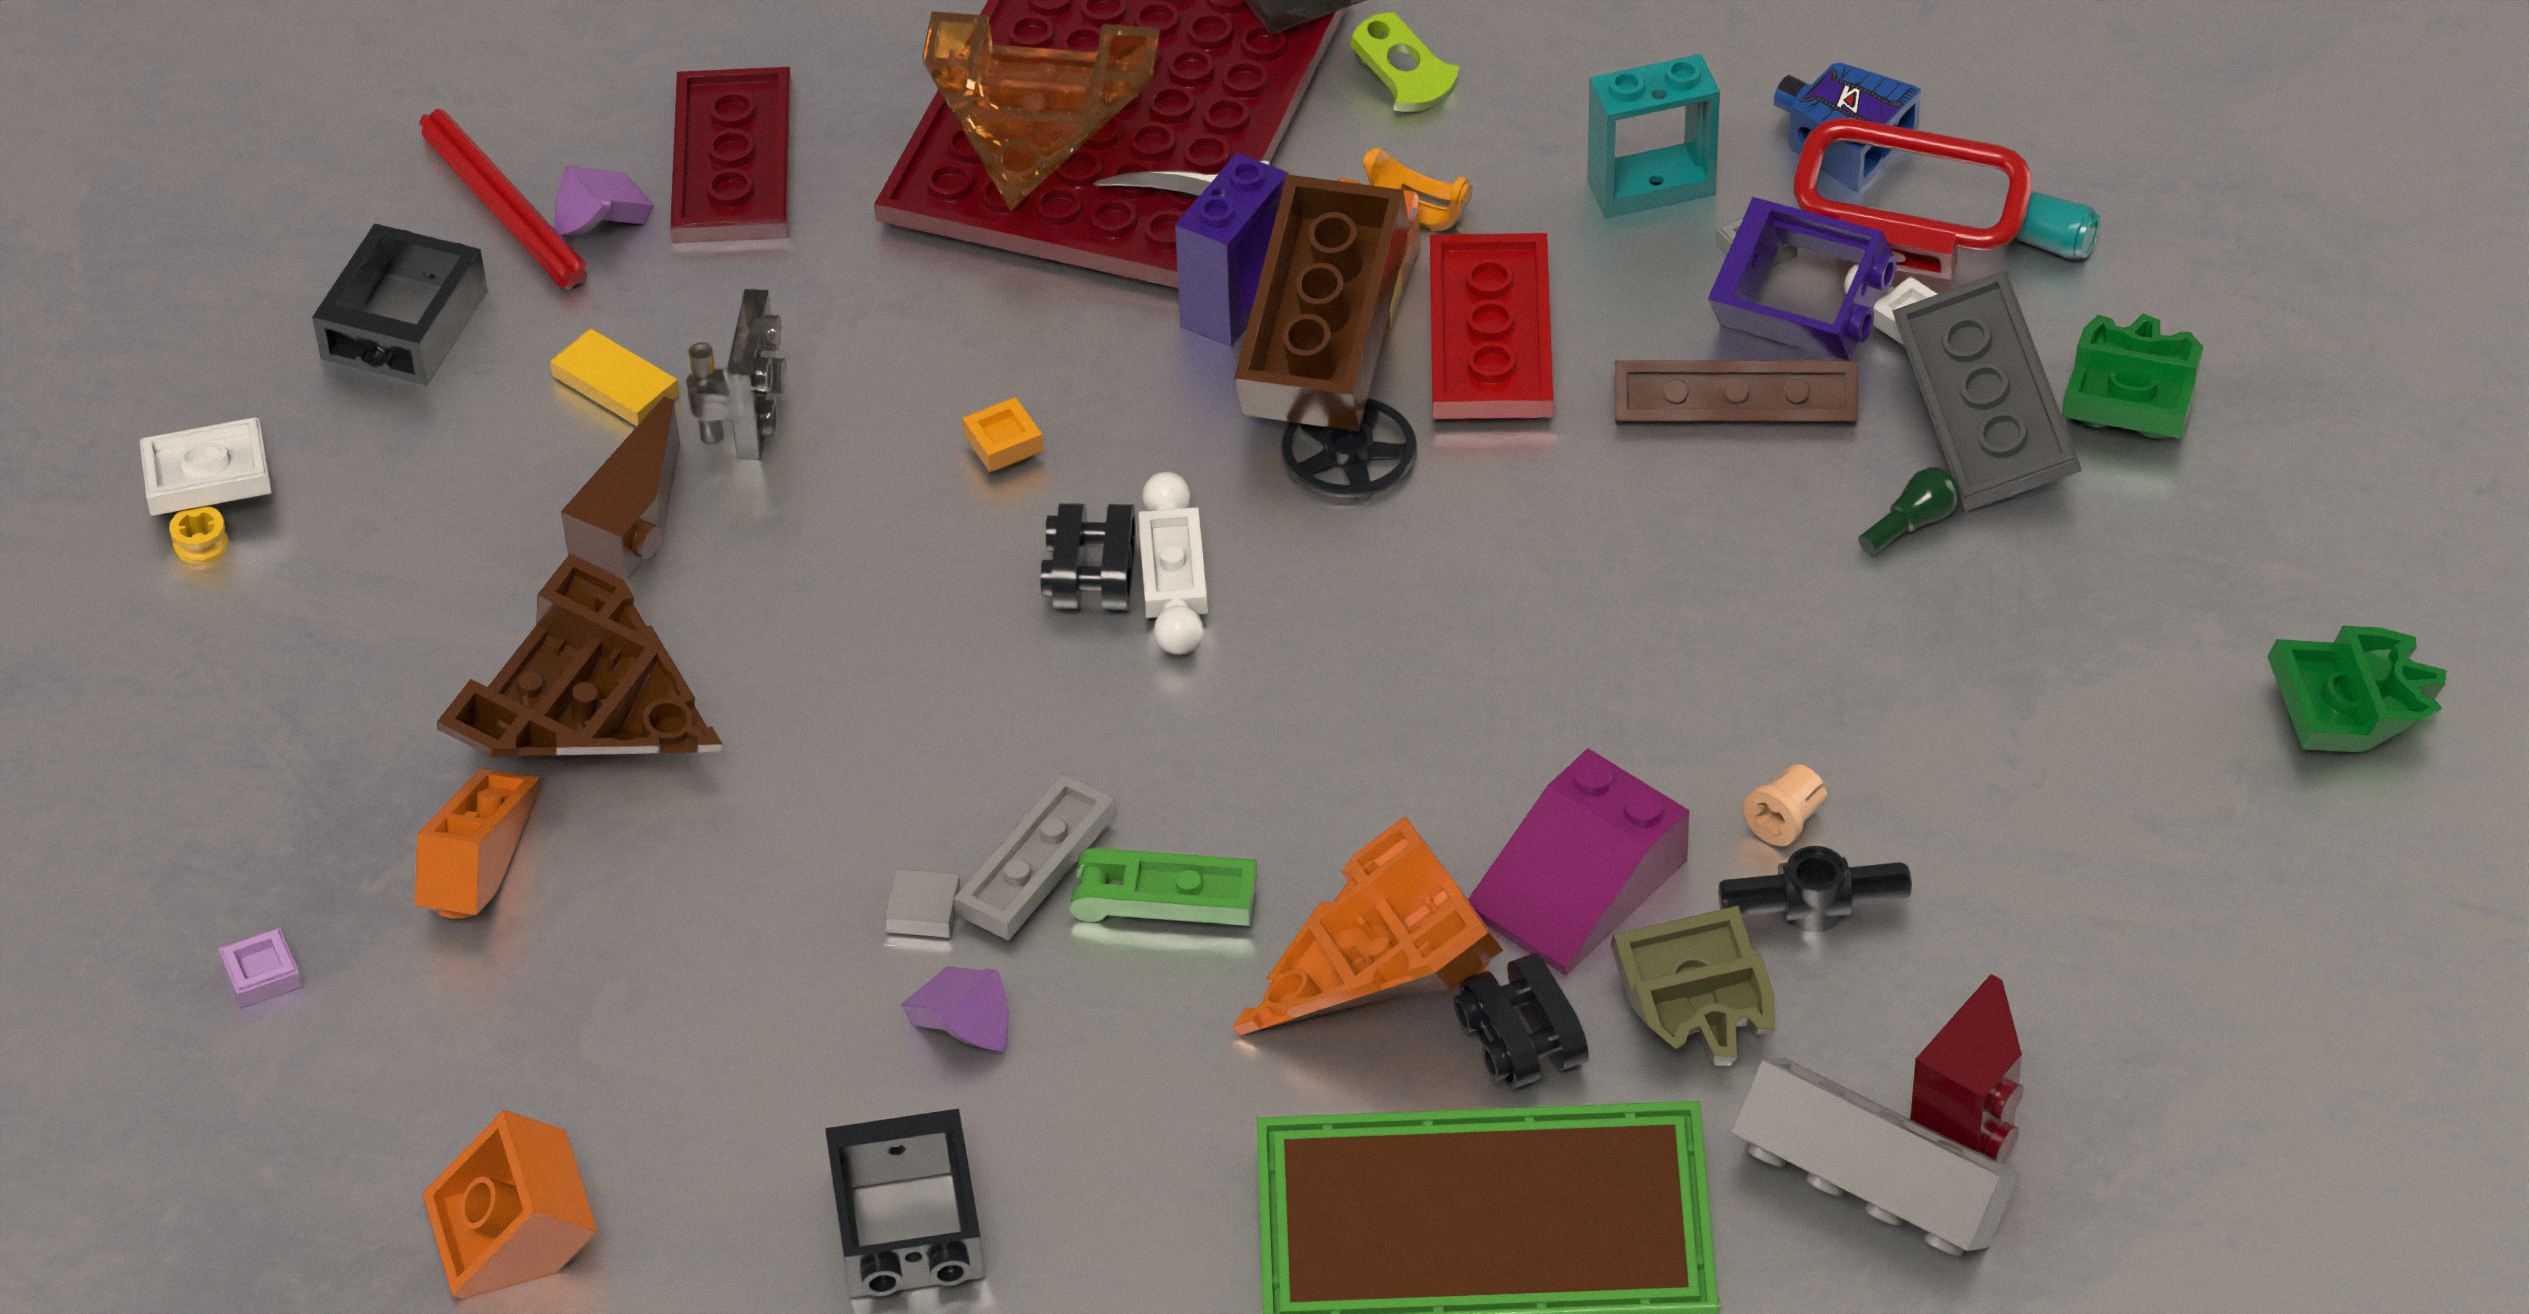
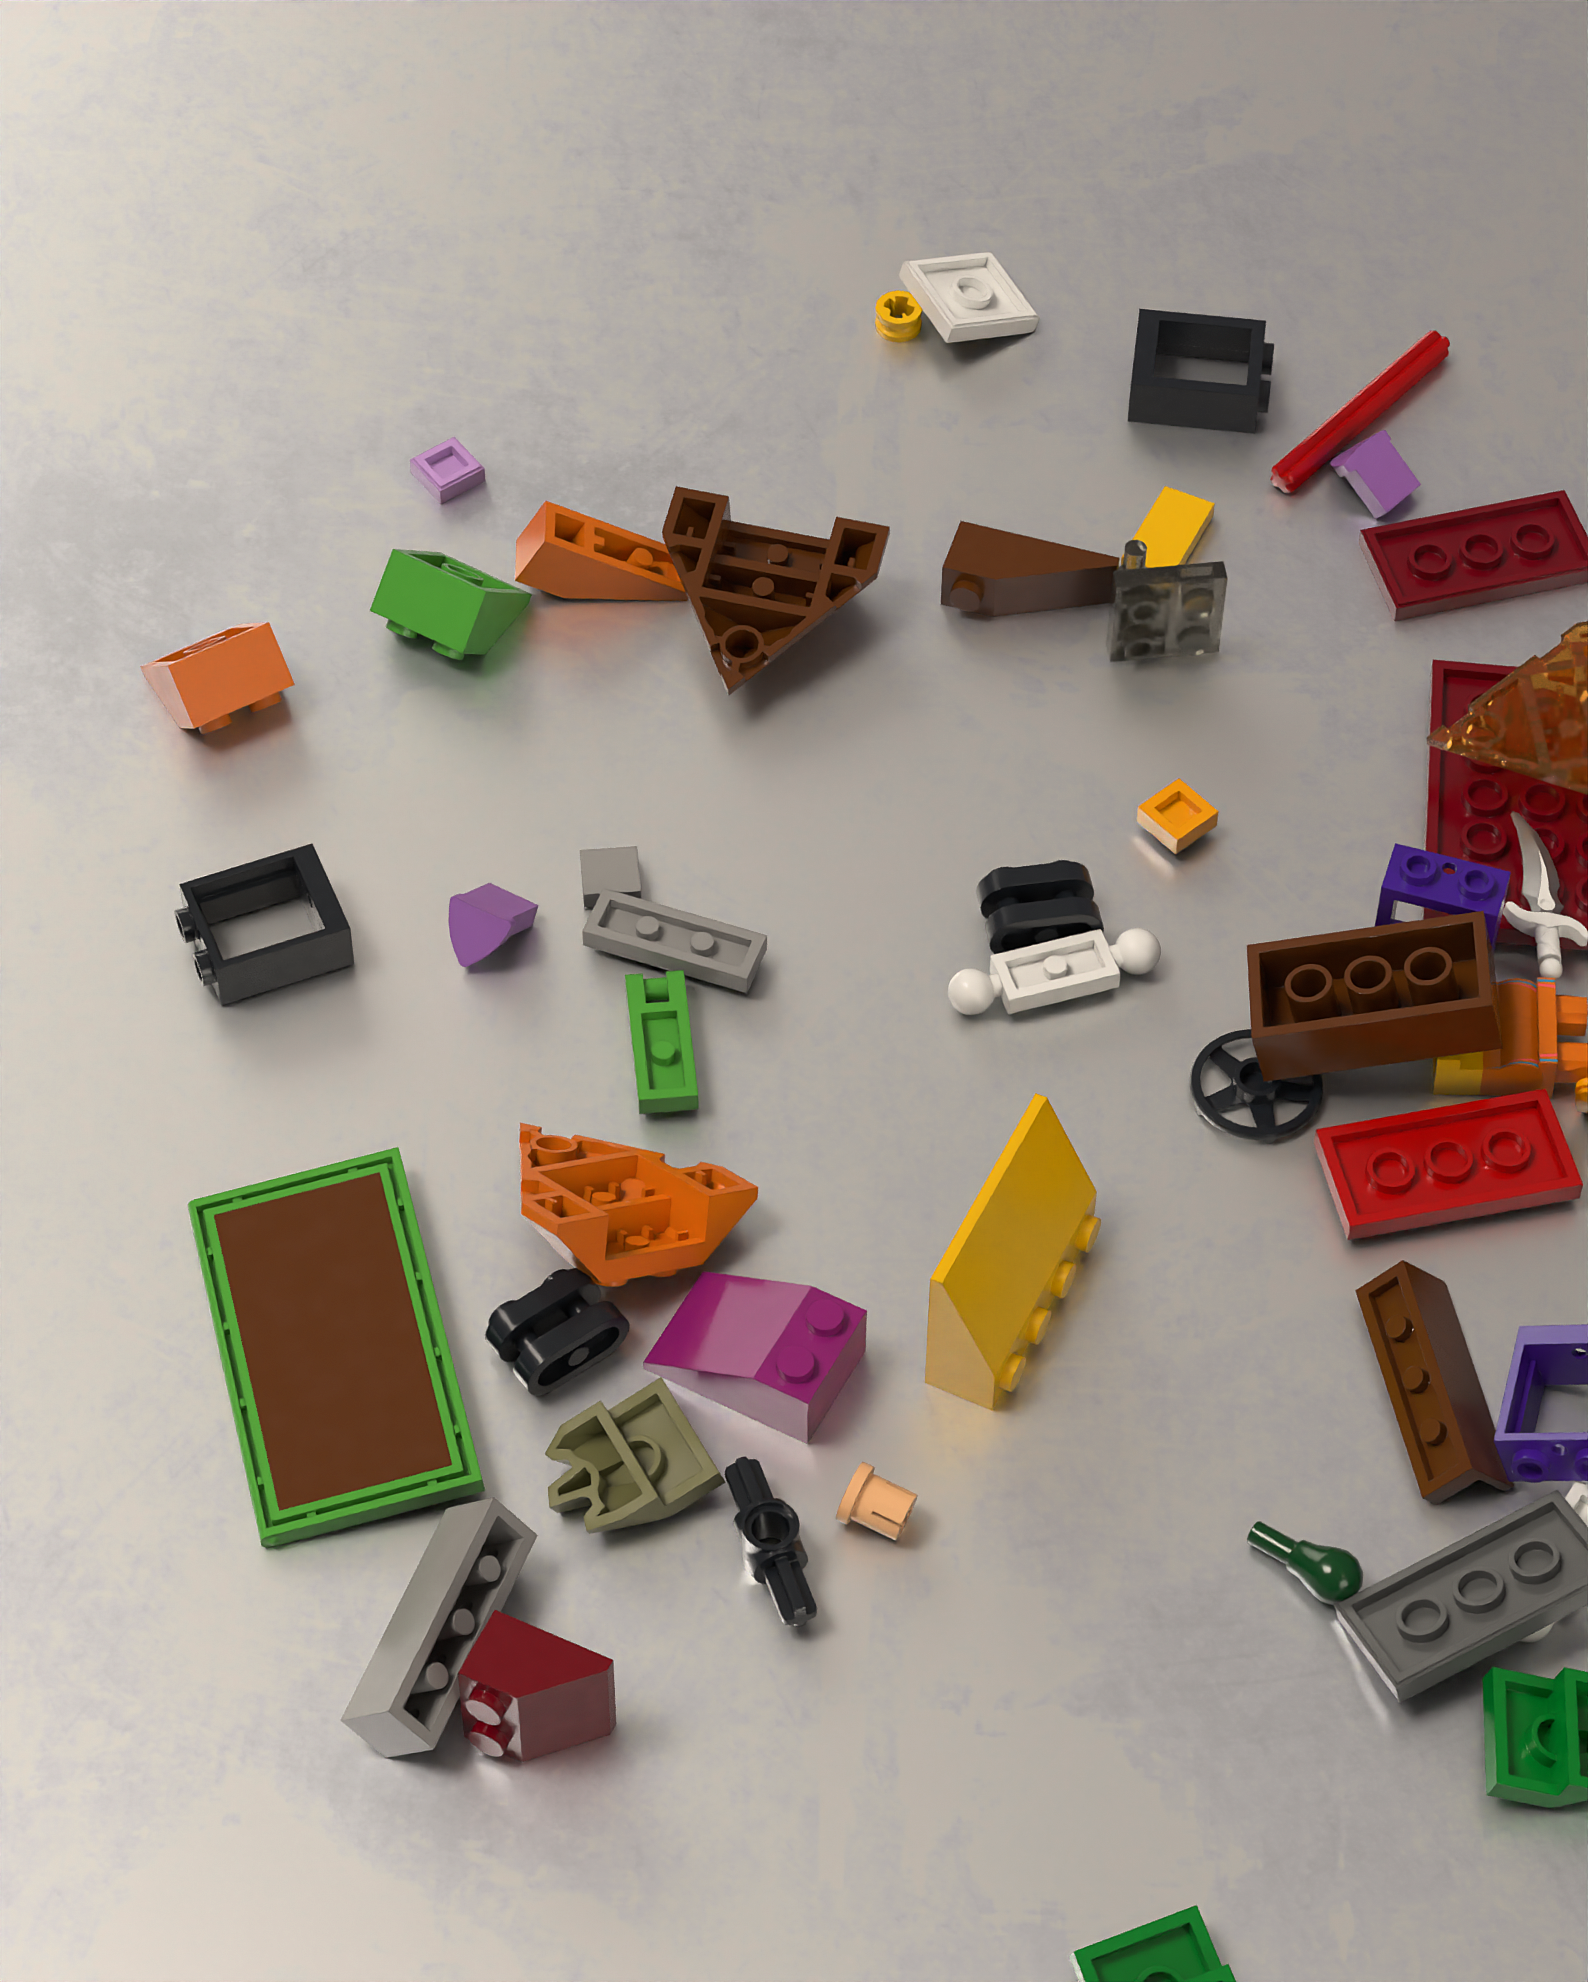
camera: 75 degrees right, 5 degrees up
none -> bright green slope [370,549,532,660]
none -> yellow slope [925,1093,1101,1410]

